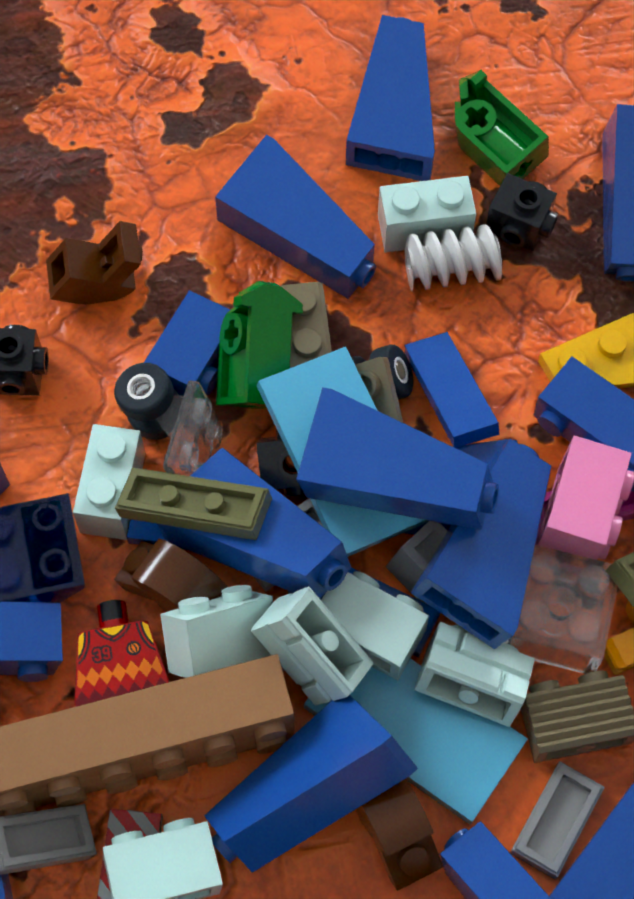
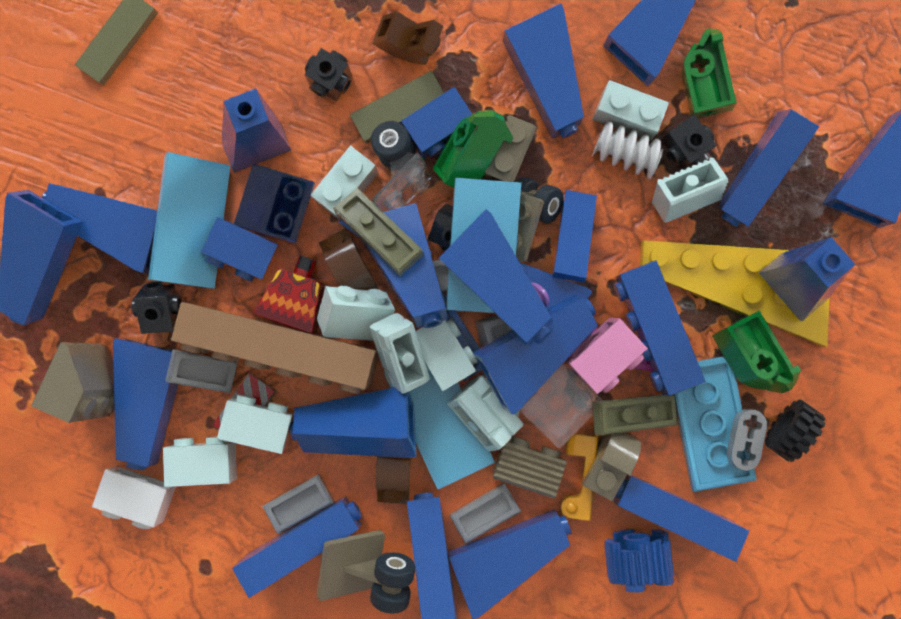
camera: 30 degrees right, 20 degrees up
none -> olive tile [350,71,444,144]
none -> light aqua brick [652,158,729,223]

